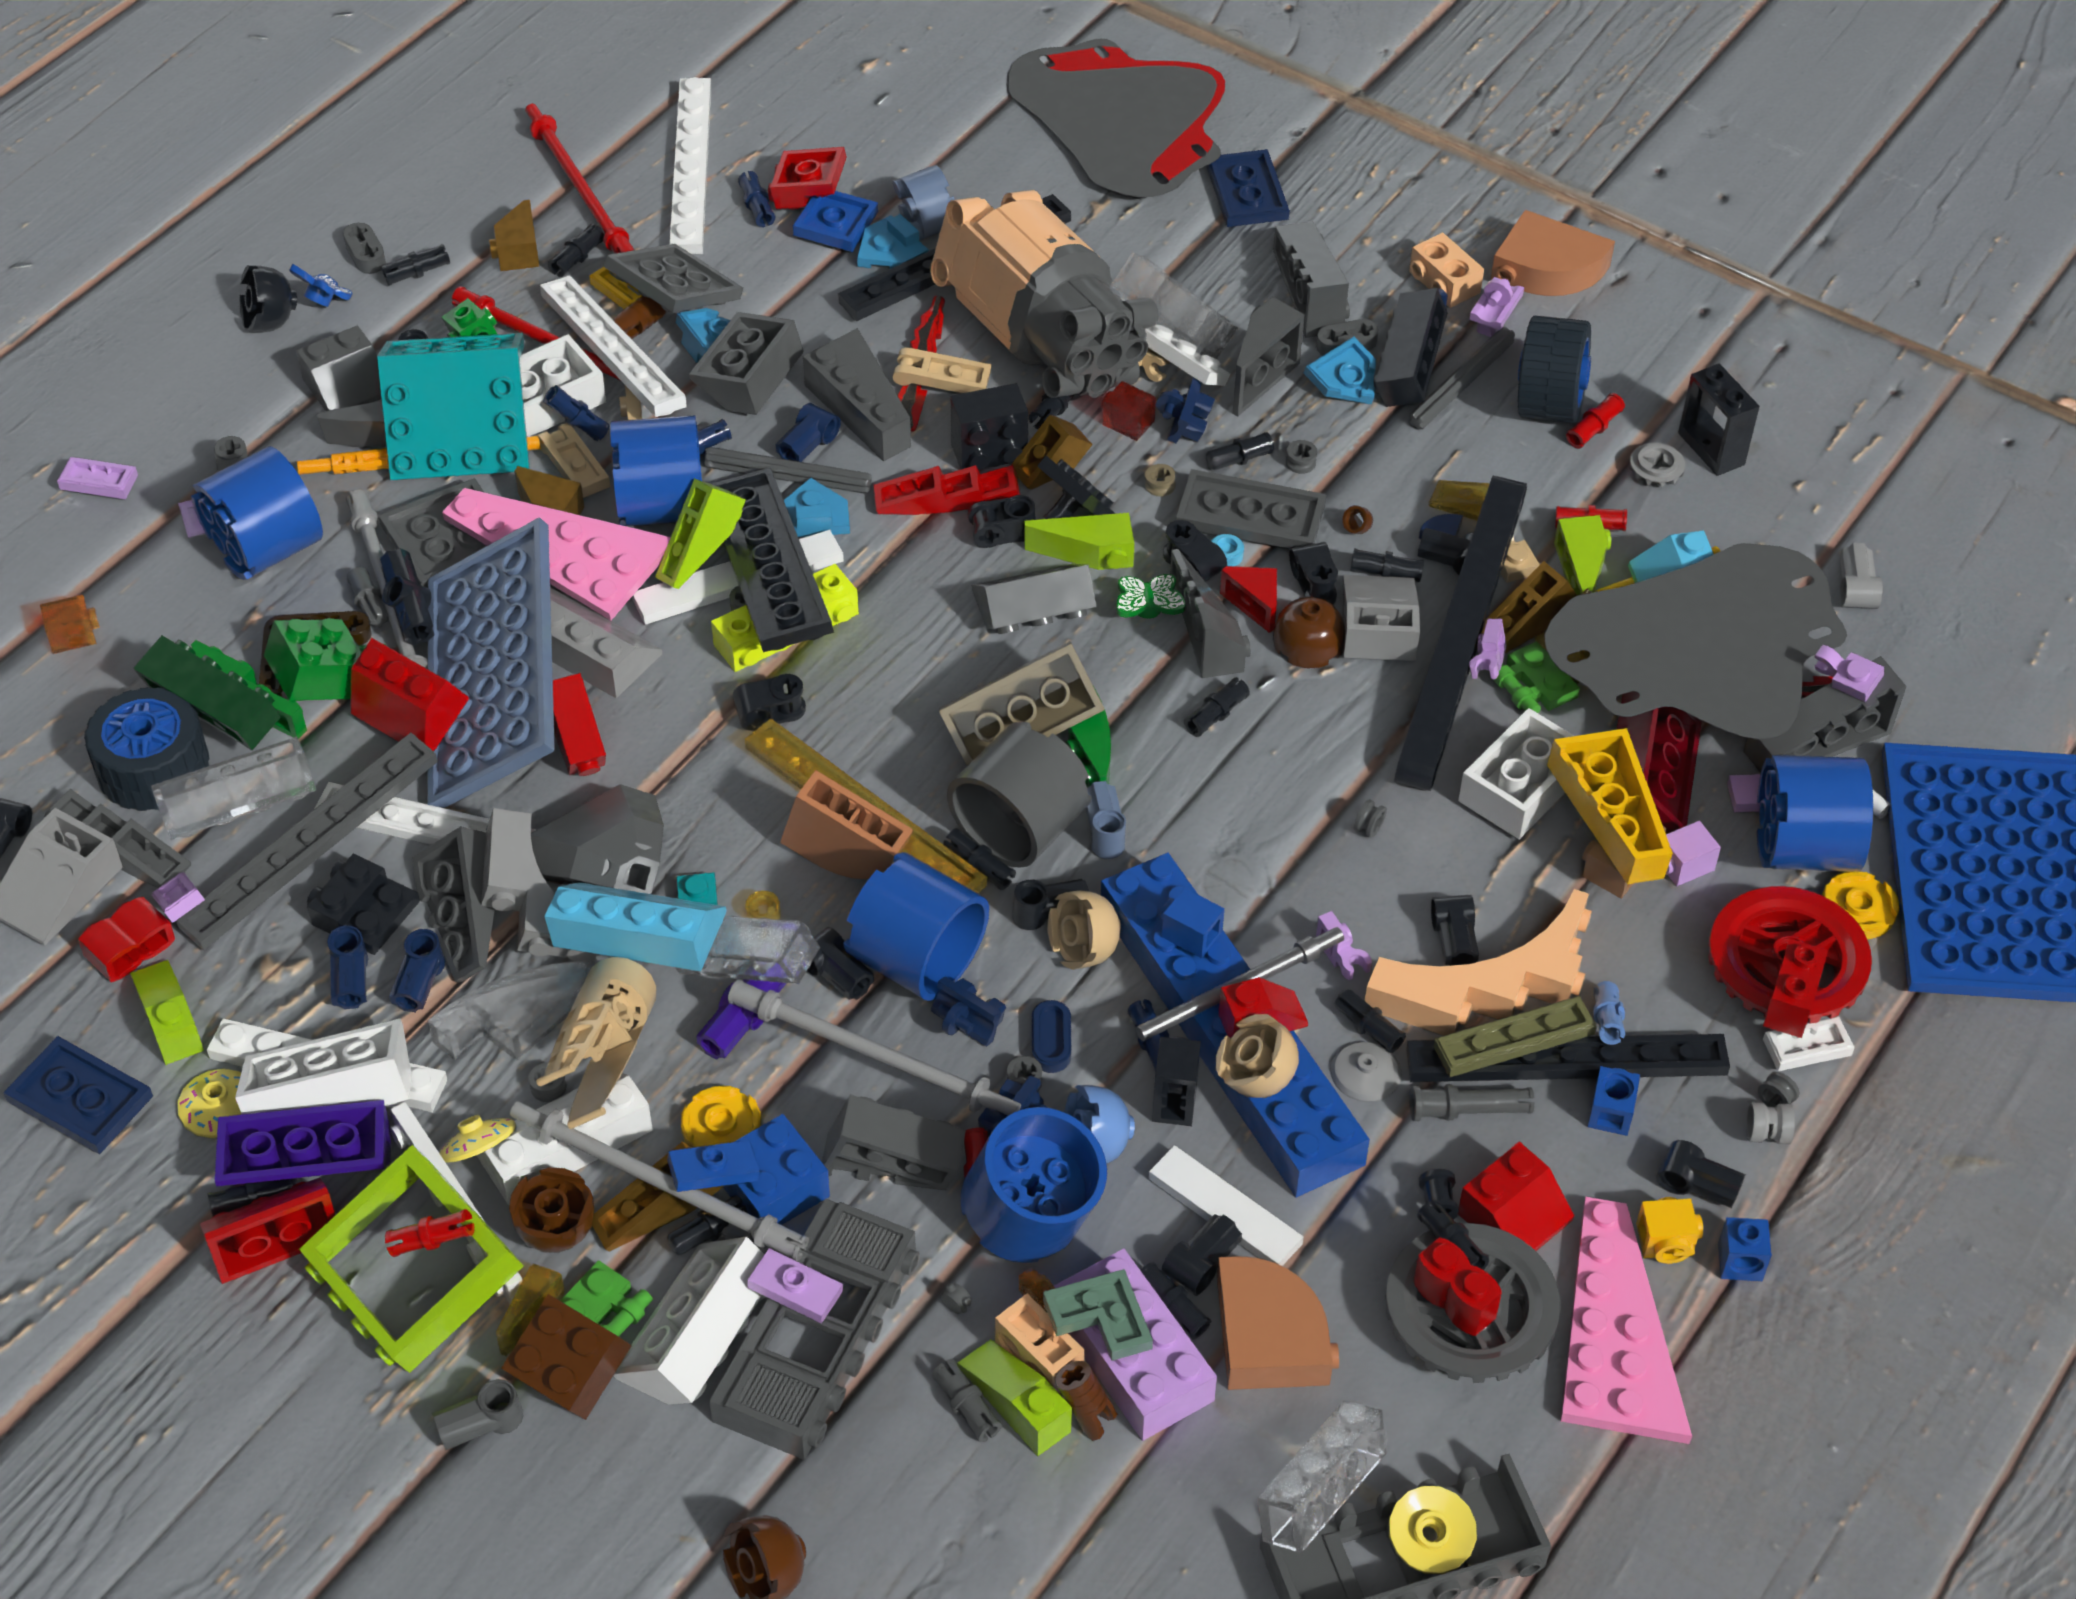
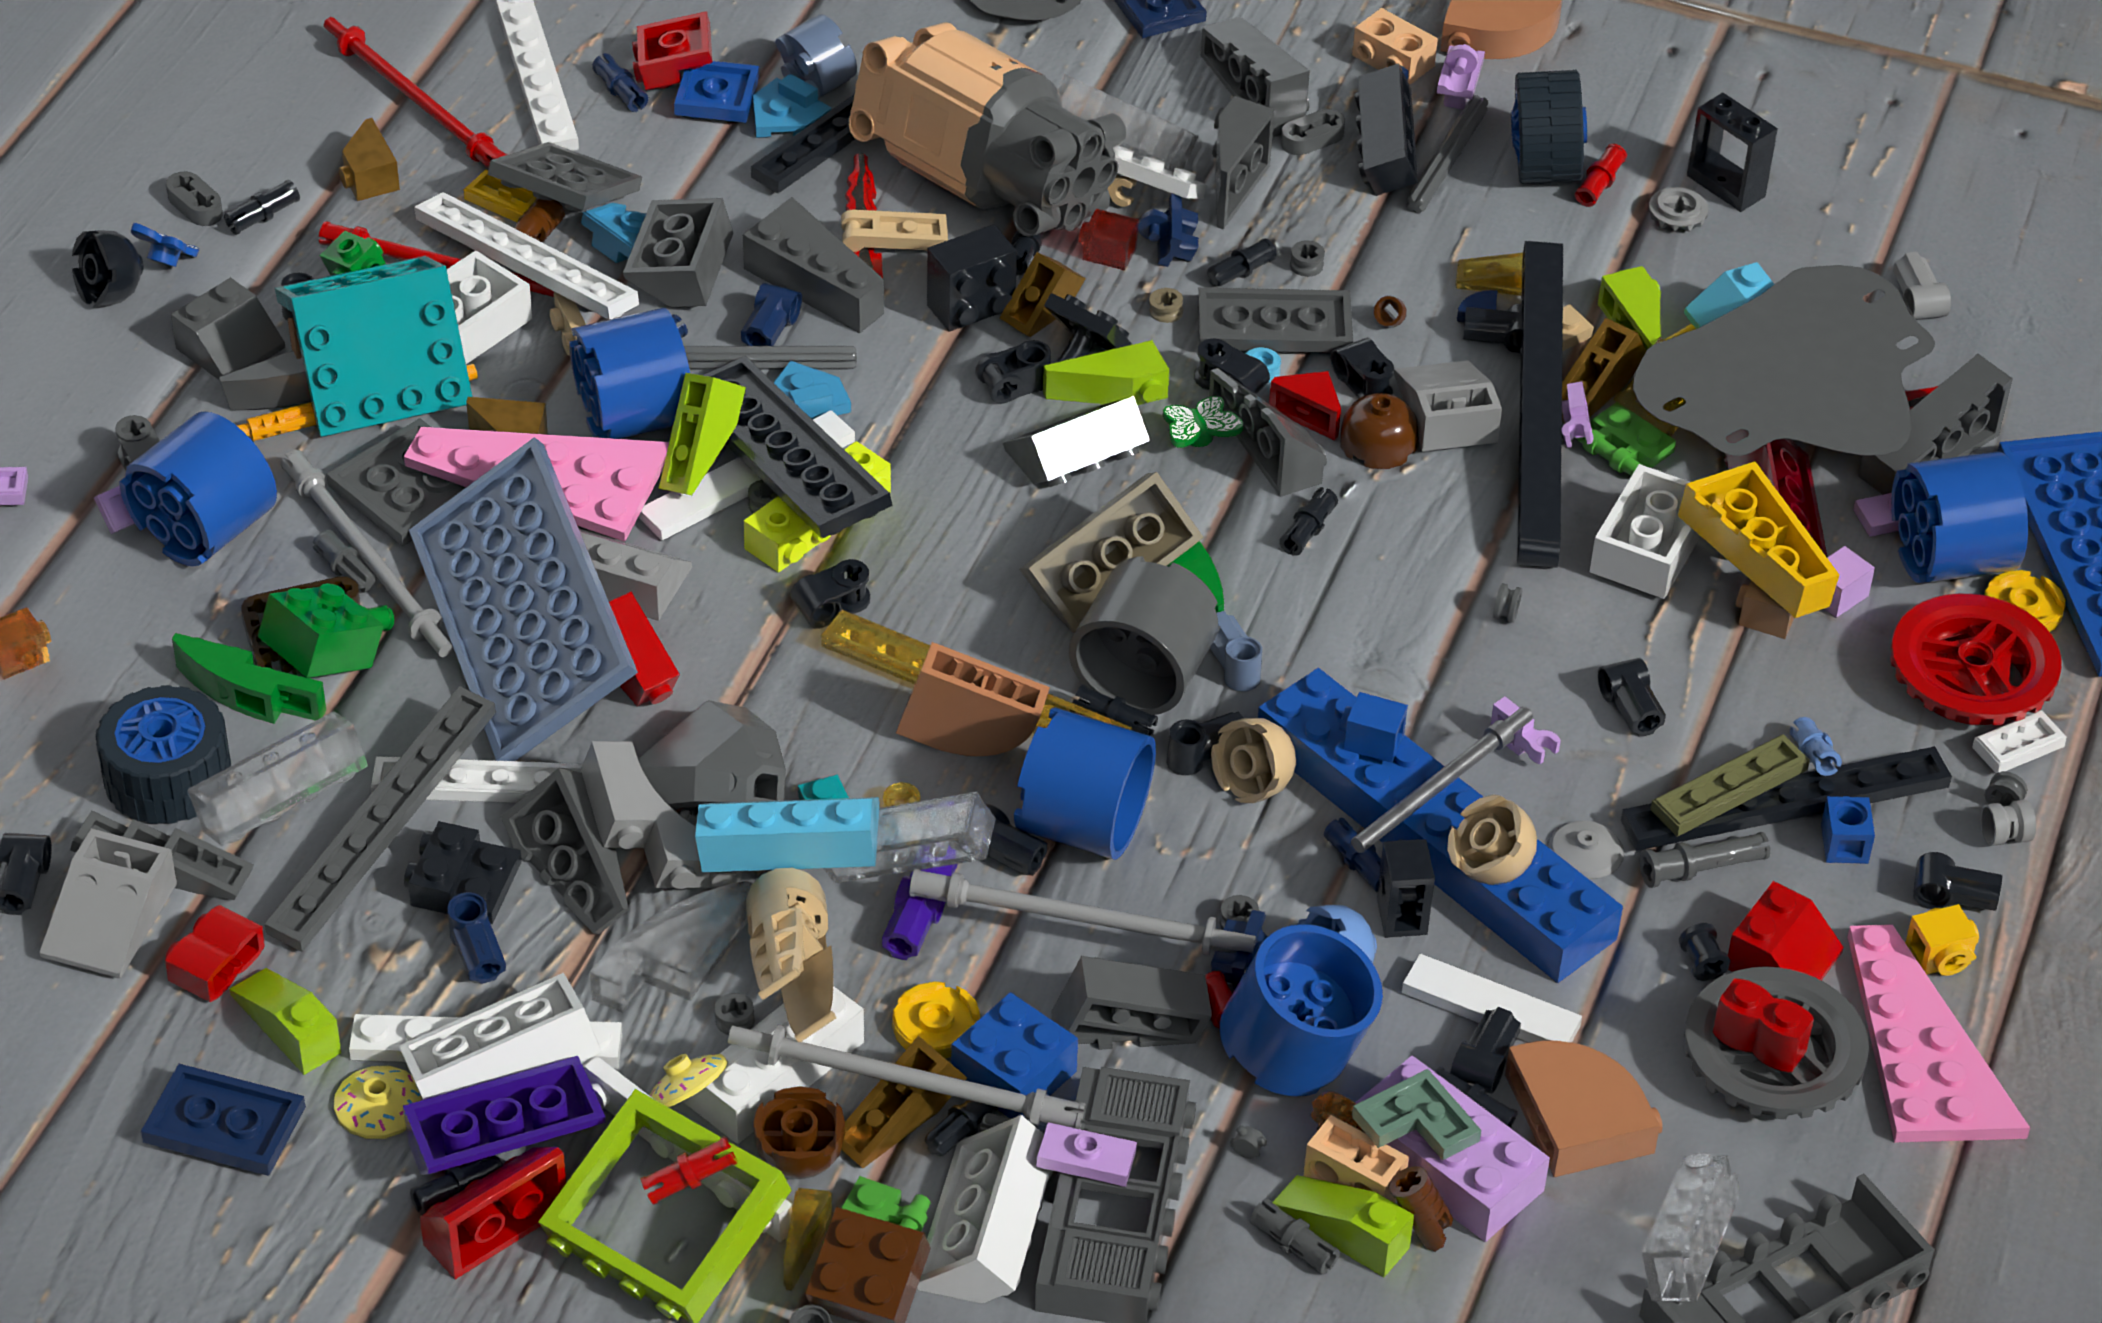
camera: 15 degrees left, 5 degrees down
dark green brick [133,635,281,751] -> none
lavender plate [152,872,205,923] -> none
red slope [351,638,469,751] -> none
black piece [380,548,435,645] -> none
dark blue piece [389,929,446,1013] -> none
tan plate [537,423,611,498] -> none
dark blue pin [543,385,609,441] -> none
black pin [547,224,604,277] -> none
blue plate [667,1140,760,1192] -> none
red slope [874,465,1020,515] -> none
dark blue hips [931,976,1006,1047] -> none
dark blue tile [1032,1000,1072,1073] -> none
red slope [1219,977,1308,1038] -> none
dark azure plate [1303,337,1376,404] -> none
black axle [1334,989,1406,1053] -> none
black pin [1350,548,1424,582] -> none
light nougat arch [1365,889,1592,1036] -> none
light yellow dish [1389,1486,1477,1574] -> none
black pin [1417,1199,1489,1270] -> none
red pin [1555,505,1627,531] -> none
blue brick [1718,1217,1772,1281] -> none
red brick [1763,939,1829,1038] -> none
lavender plate [1815,645,1884,702] -> none

